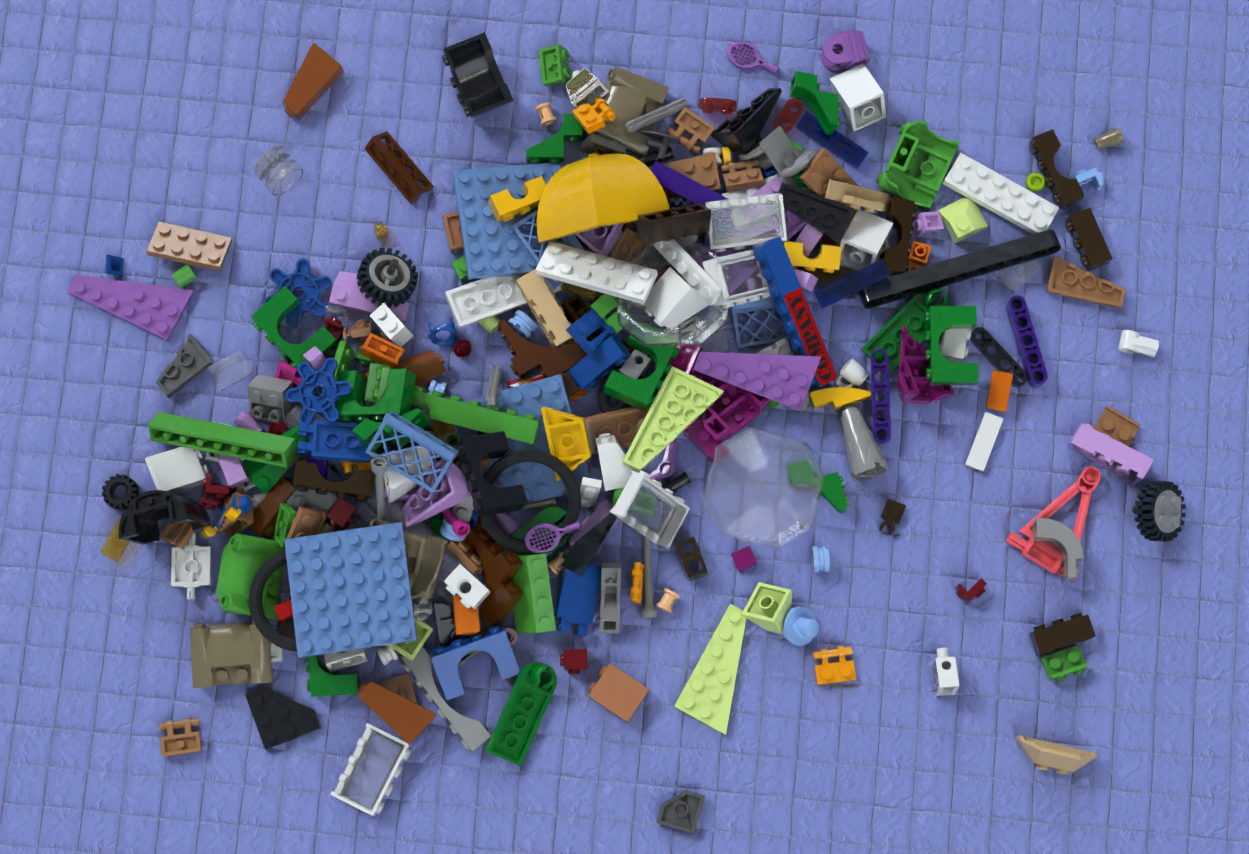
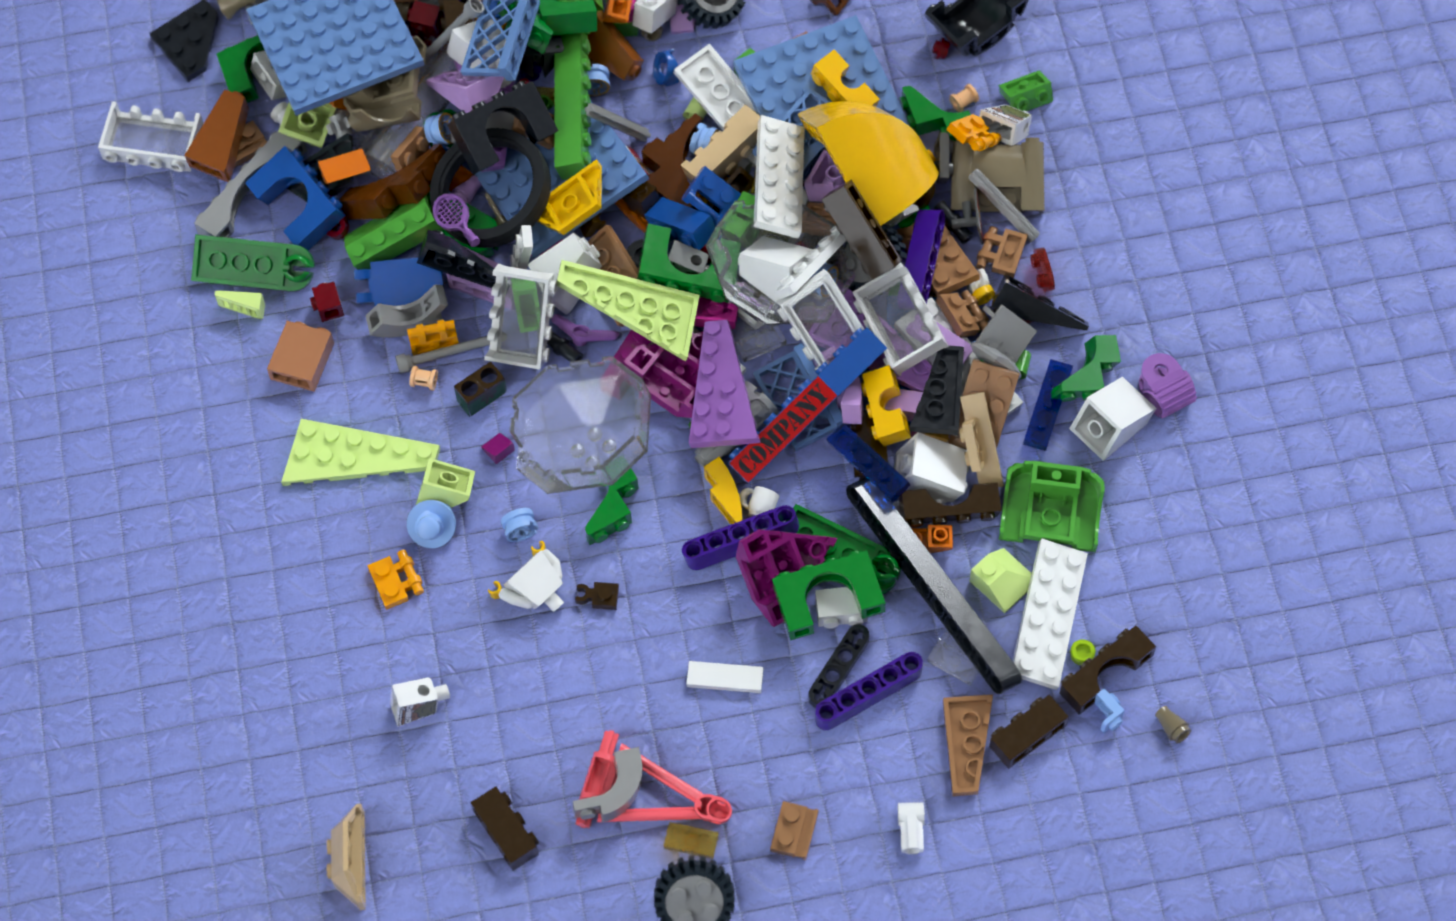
camera: 75 degrees right, 15 degrees down
dark pink piece [441,509,470,537] -> none
white brick [444,564,491,609] -> none
dark red plate [453,339,472,358] -> none
dark grey plate [656,790,705,834] -> none
medium lavender piece [727,41,779,75] -> none
clear red plate [774,98,804,133] -> none
light grey cone [840,405,889,482] -> none
lavender bracket [912,211,944,237] -> none
dark red bracket [955,578,987,602] -> none
orange slope [986,370,1013,412] -> none
bright green bracket [1041,645,1089,682] -> none
lavender wedge [1067,423,1154,485] -> none
none -> yellowish green slope [215,290,266,319]
none -> white torso [487,541,564,612]
none -> clear yellow plate [663,822,719,859]
none -> dark red plate [932,37,950,59]

